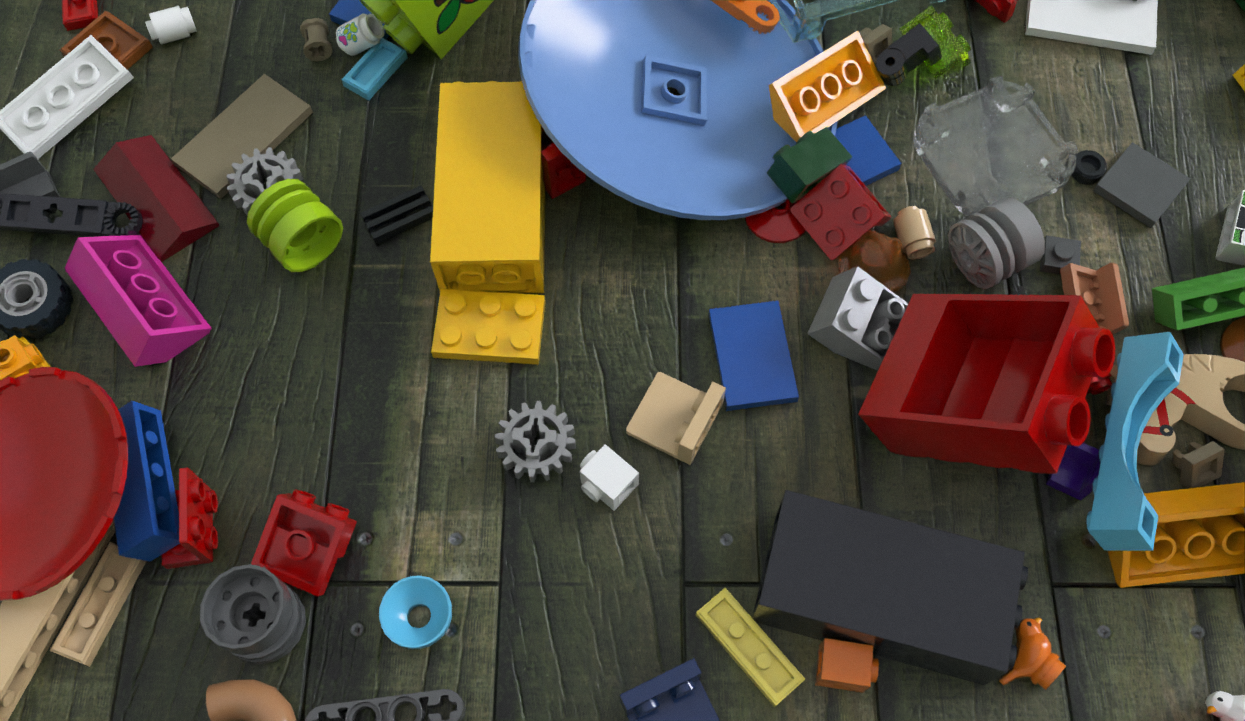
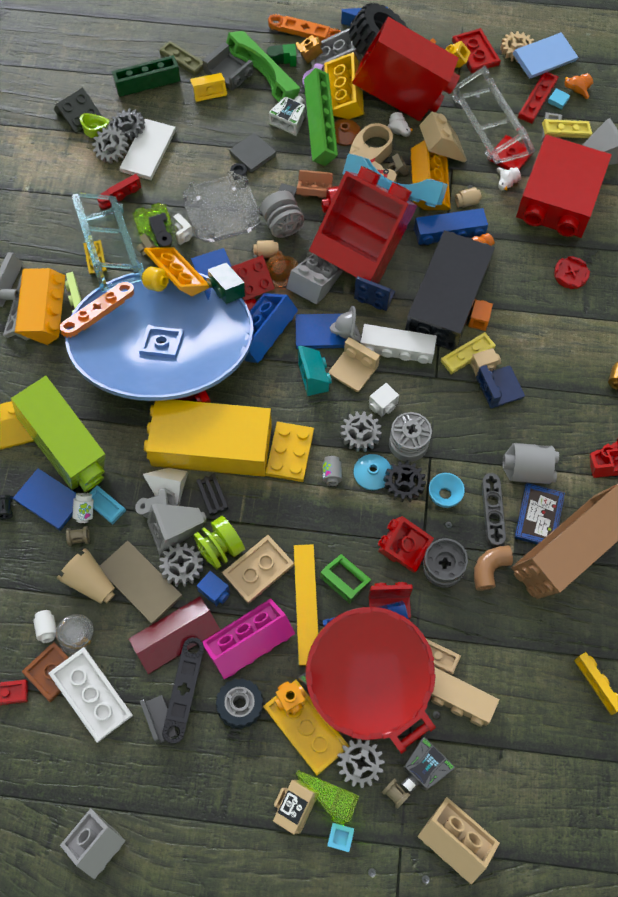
camera: 85 degrees left, 0 degrees up
none -> clear piece [56,614,94,654]
none -> tan cone [57,548,115,604]
none -> light grey leg [135,488,176,518]
none -> yellow head [141,267,169,292]
none -> white slope [143,468,188,506]
none -> light grey slope [147,504,207,556]
none -> white bracket [173,213,193,245]
none -> blue brick [197,571,230,607]
none -> tan plate [222,535,294,604]
none -> blue slope [244,293,298,363]
none -> yellow tile [294,544,318,666]
none -> teal slope [298,346,332,396]
none -> bright green tile [320,554,371,604]
none -> light grey brick [322,456,342,486]
none -> light grey helmet [330,306,361,343]
none -> dark blue bracket [354,276,395,311]
none -> medium azure dish [354,454,391,490]
none -> white brick [361,324,437,364]
none -> black gear [383,460,426,502]
none -> light grey wheel [389,412,432,462]
none -> blue brick [414,208,488,245]
none -> tan brick [455,187,482,208]
none -> tan brick [470,348,501,376]

